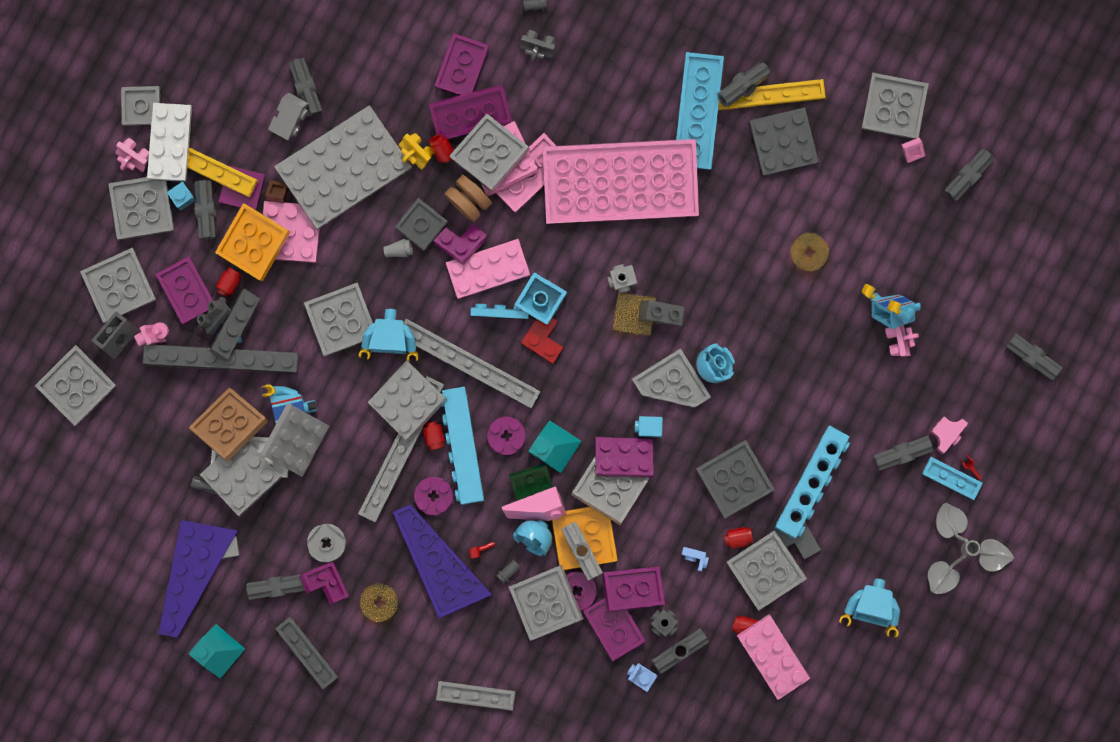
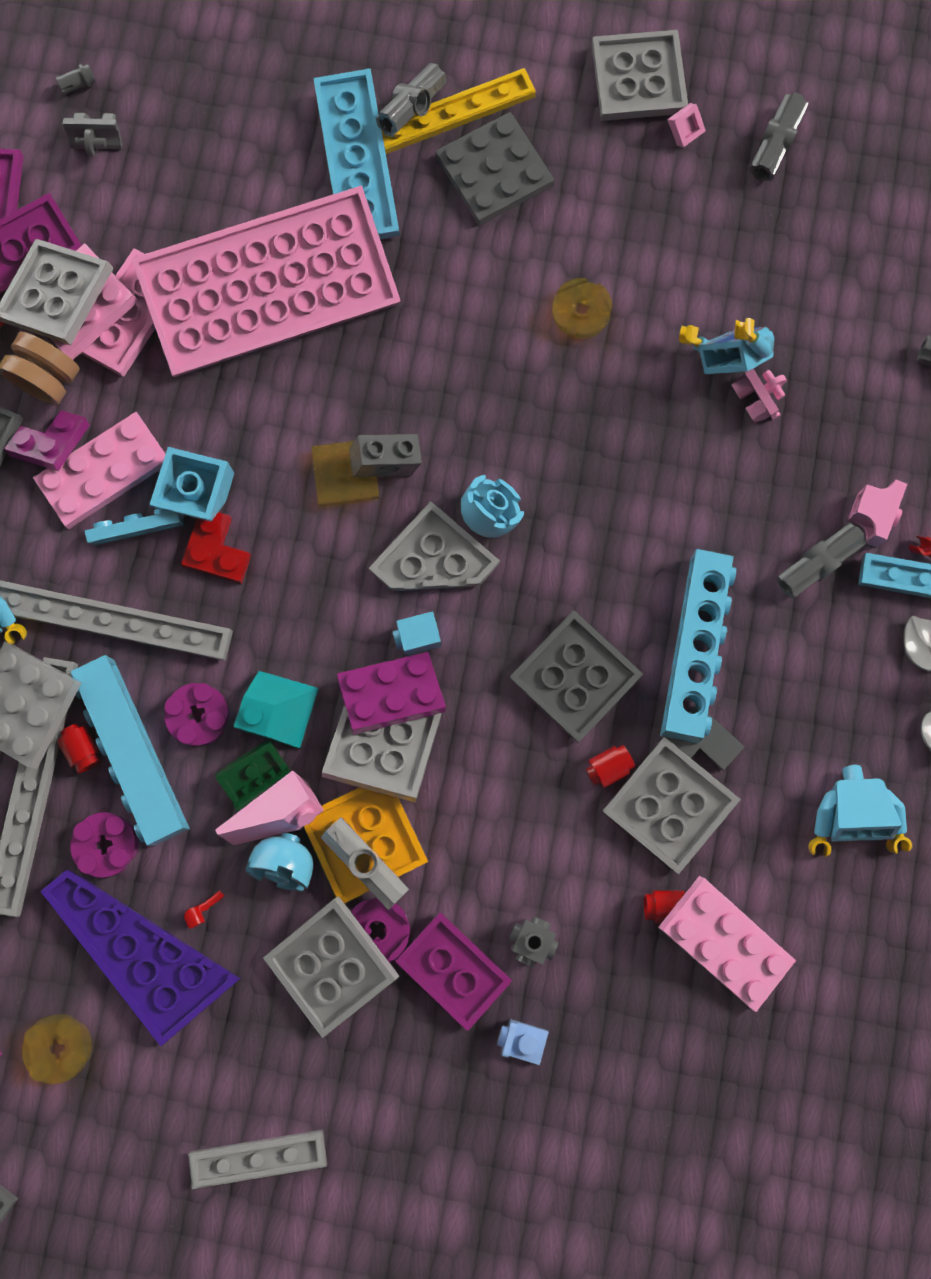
camera: 20 degrees left, 5 degrees down
dark grey pin [496,559,521,584] -> none
magenta plate [602,567,665,612] -> none
light grey brick [607,264,637,293] -> none
dark grey piece [652,628,709,674] -> none
light blue bracket [681,547,709,571] -> none

